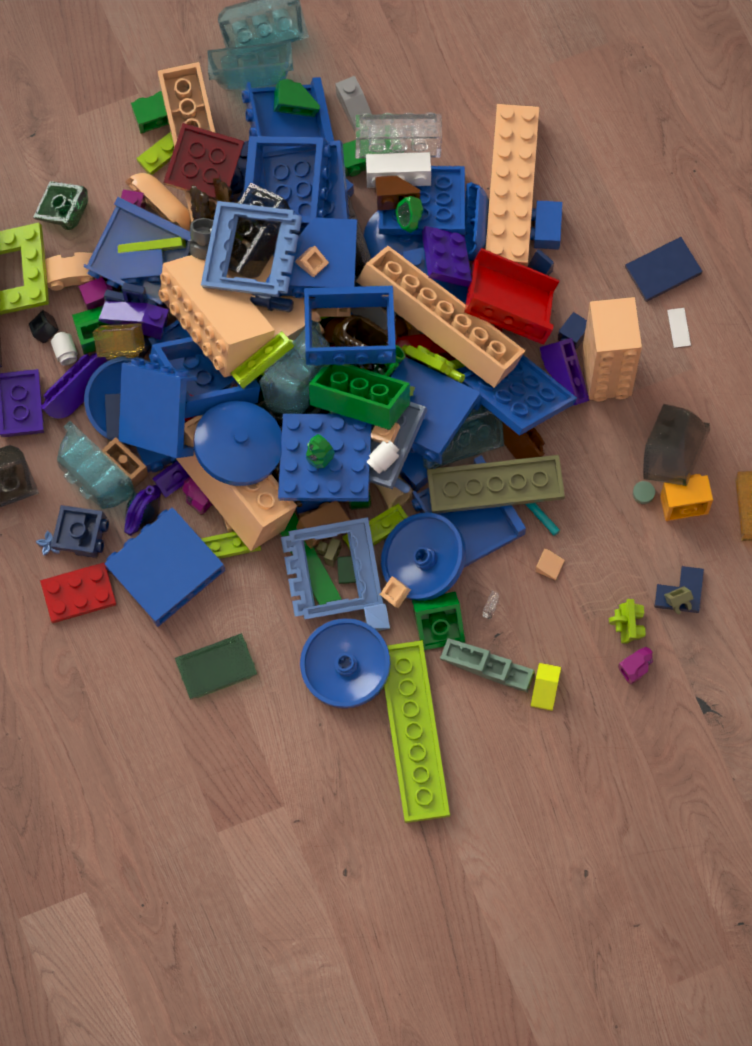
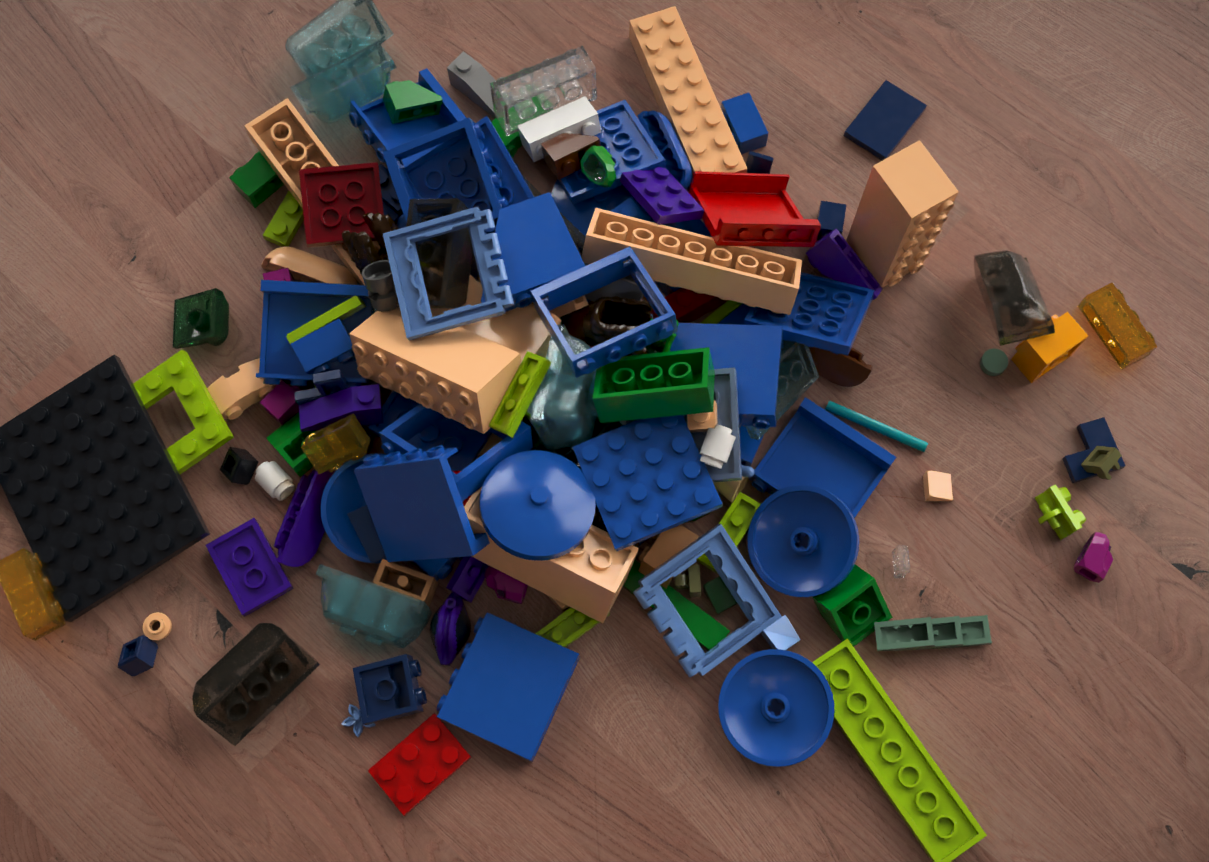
camera: 25 degrees left, 0 degrees up
clear green piece [175,633,257,700] -> none
dark blue axle [250,294,294,313] -> none
light nougat slope [295,246,329,277] -> none
green rock [306,434,335,468] -> none
light nougat tile [379,576,411,608] -> none
lime plate [402,345,465,383] -> none
olive plate [427,455,565,514] -> none
neon yellow slope [530,663,561,711] -> none

